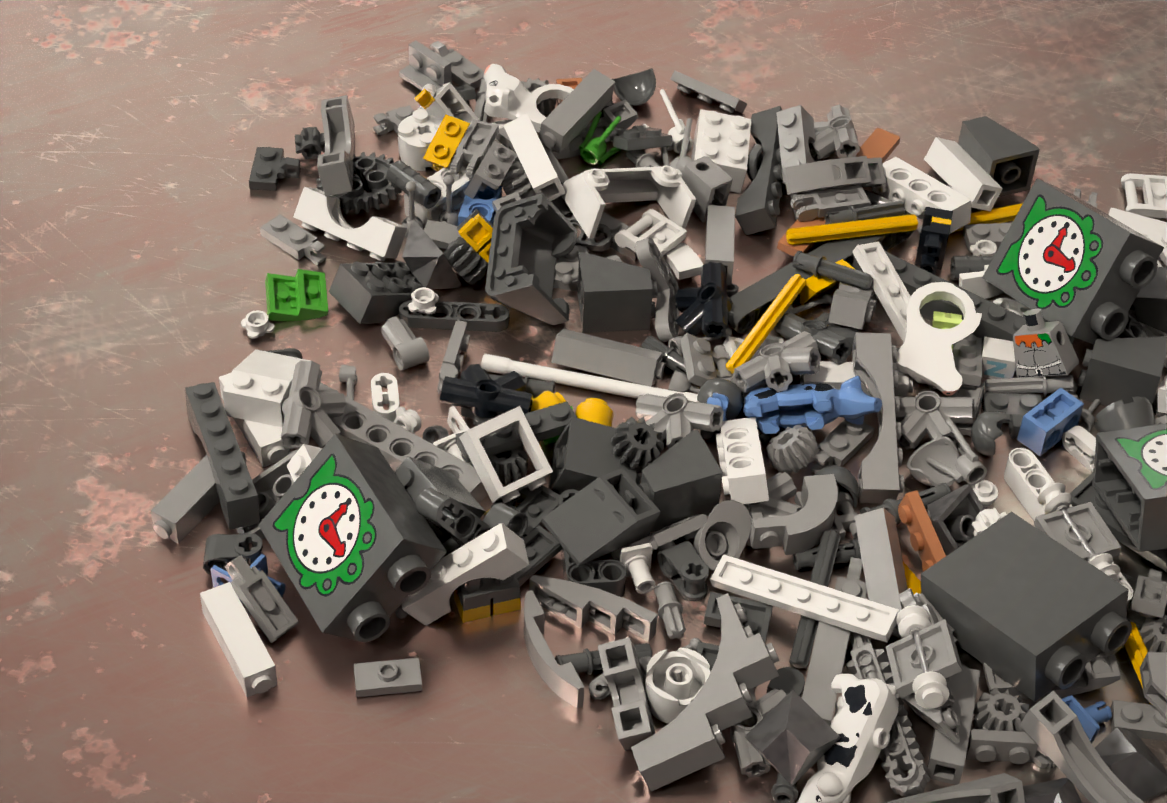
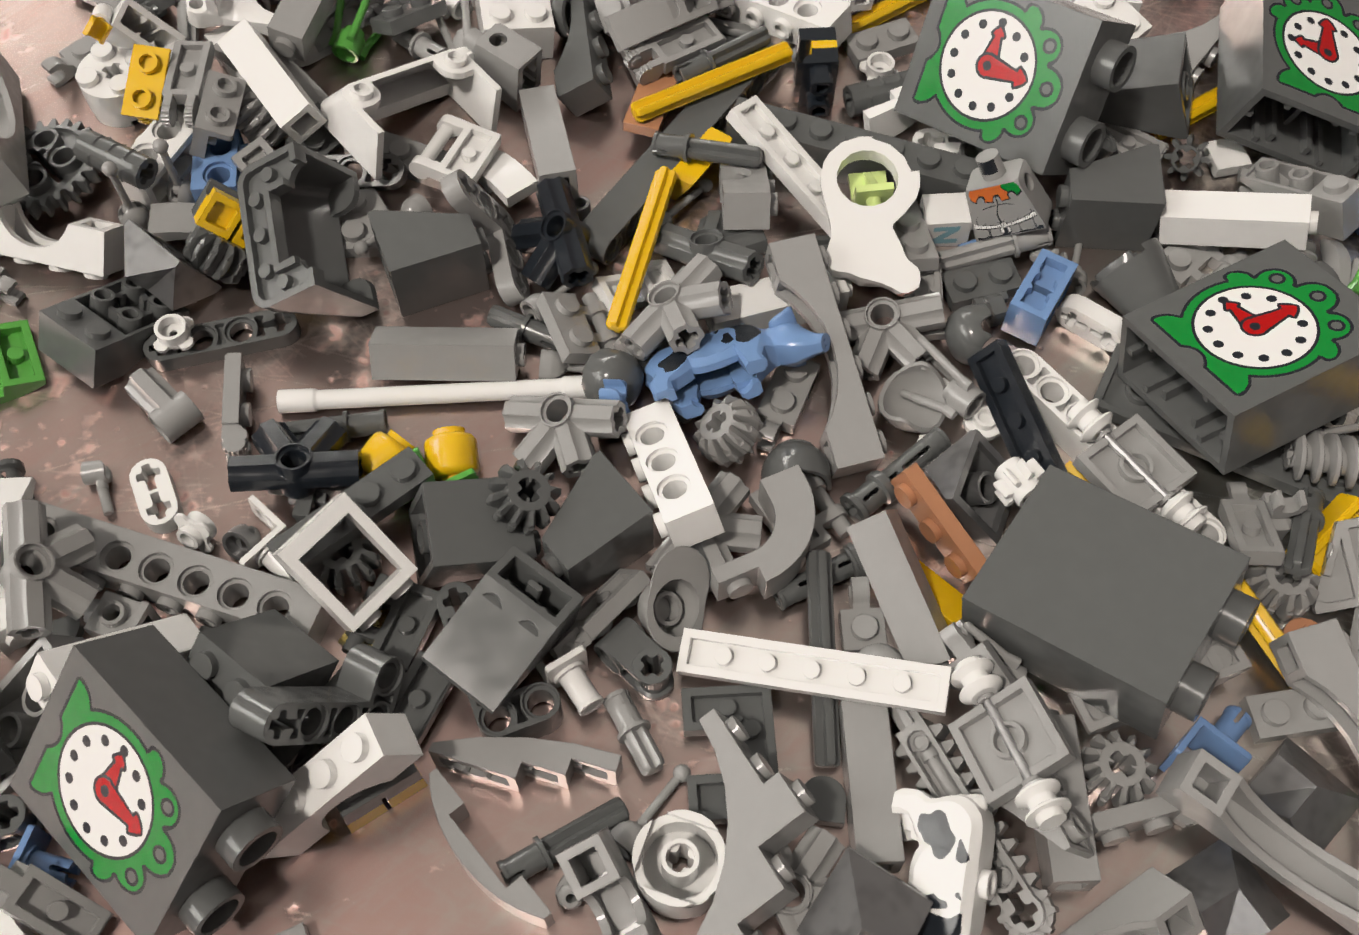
camera: 15 degrees left, 15 degrees up
none -> black plate [967,339,1067,472]

